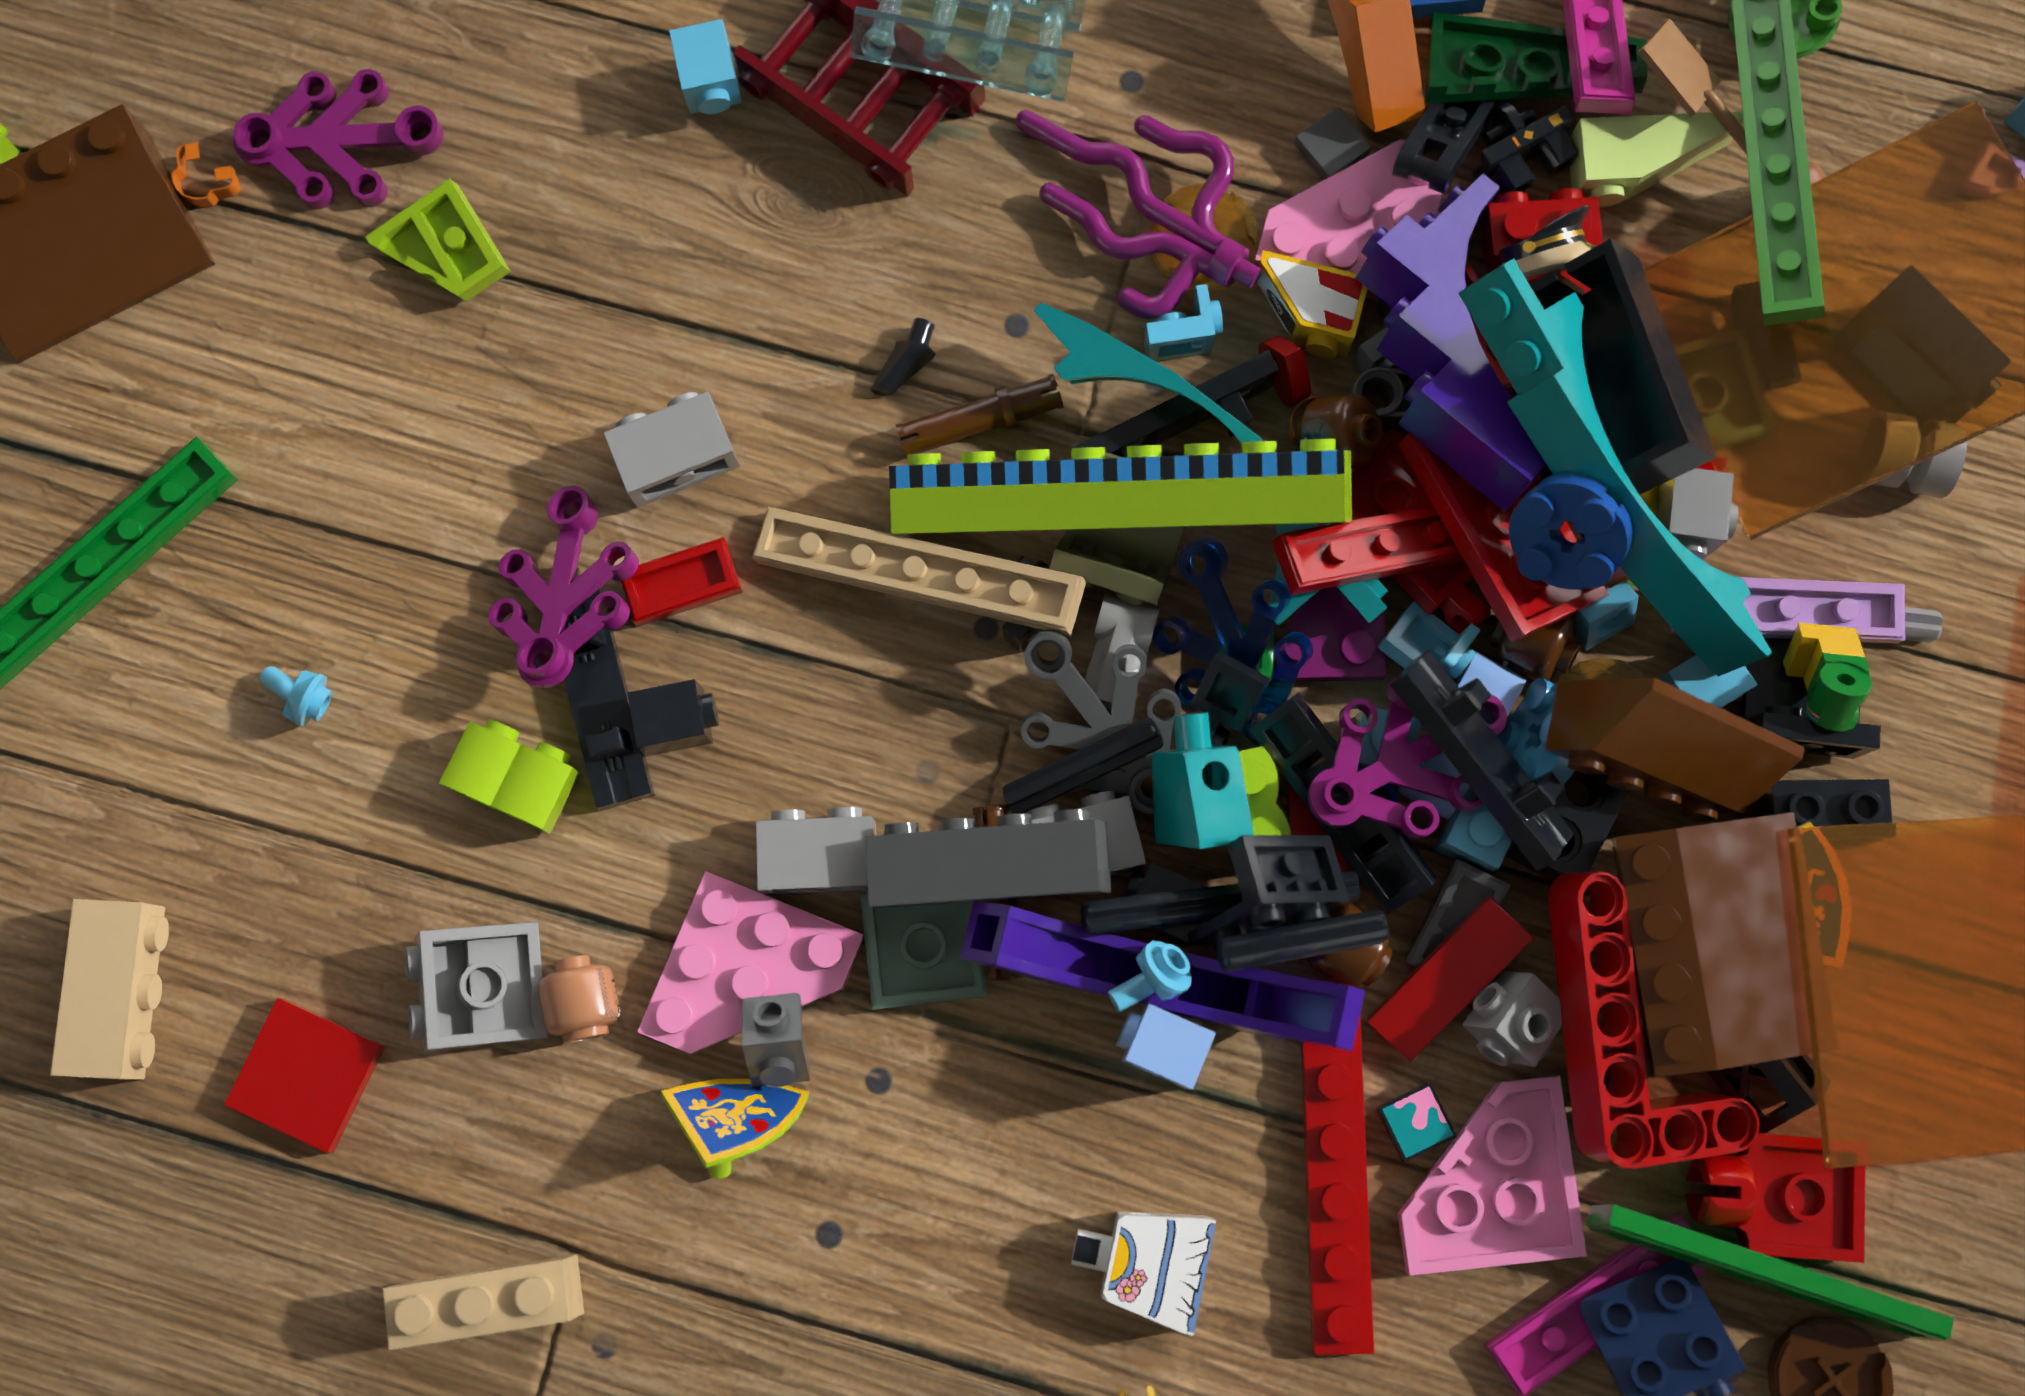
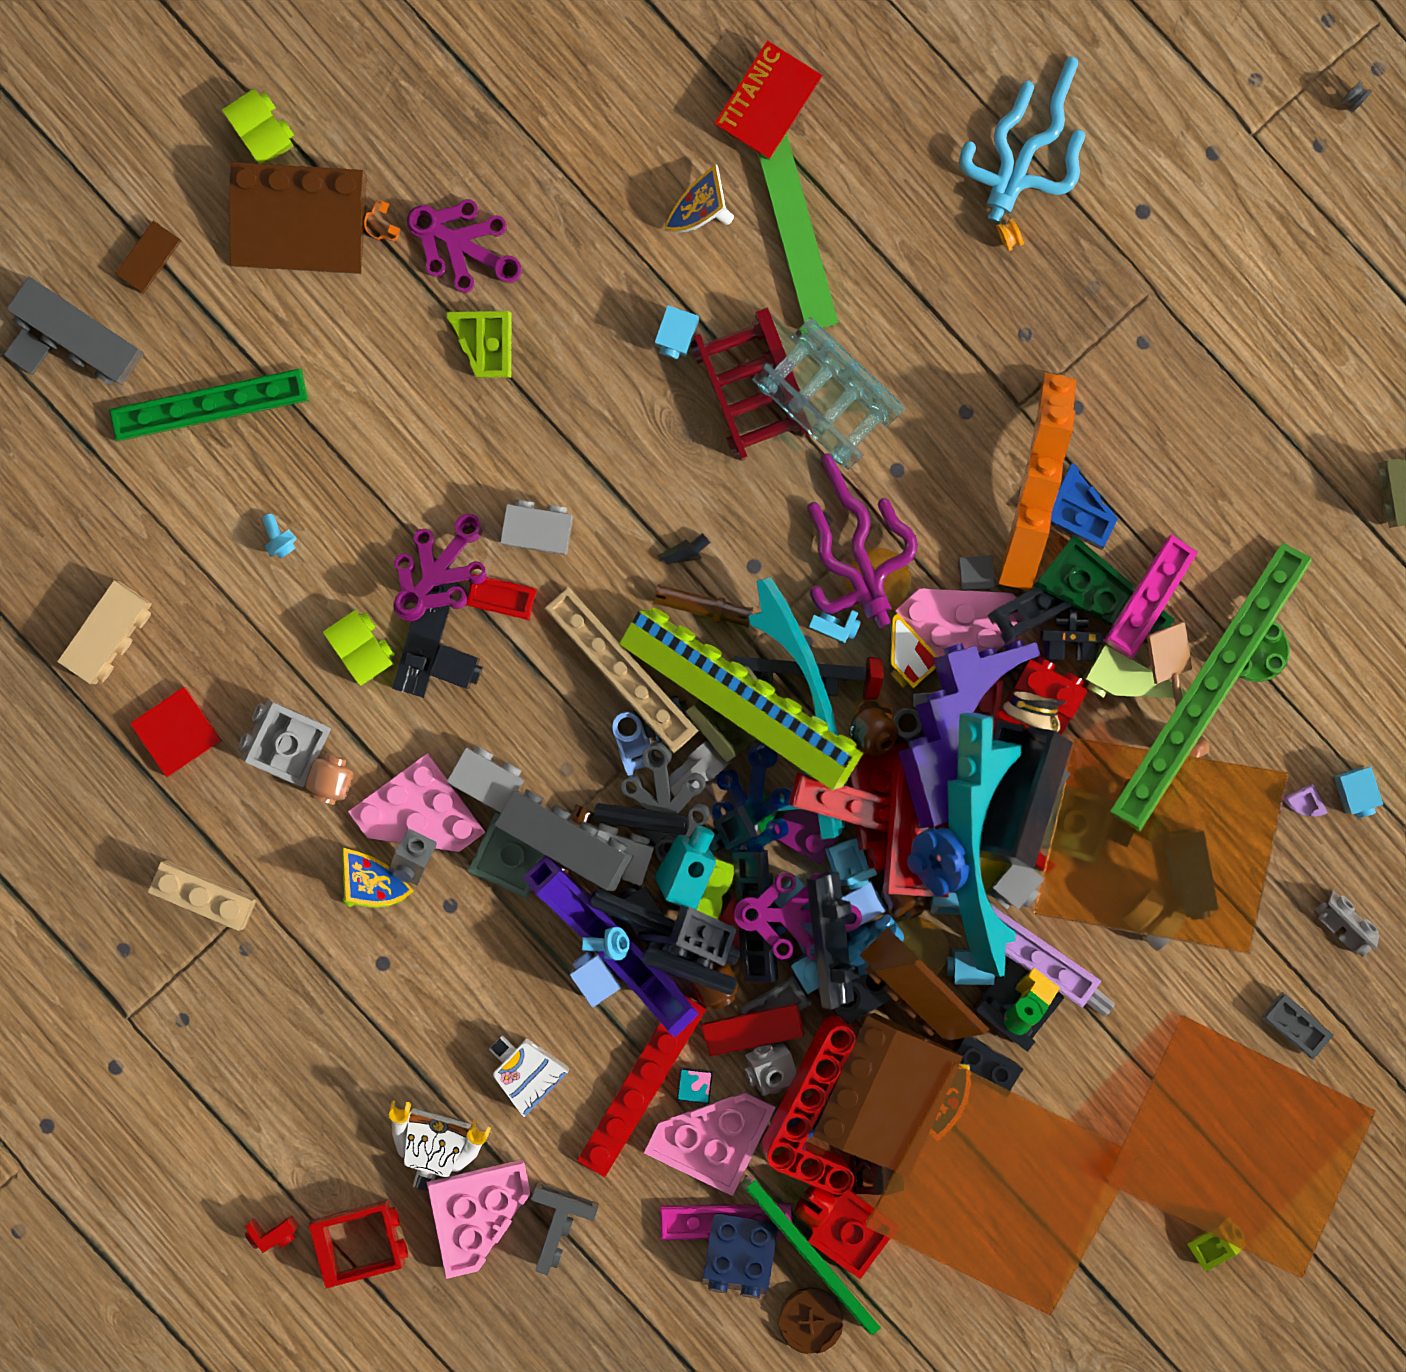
camera: 35 degrees right, 10 degrees up
none -> light blue piece [612,711,656,776]

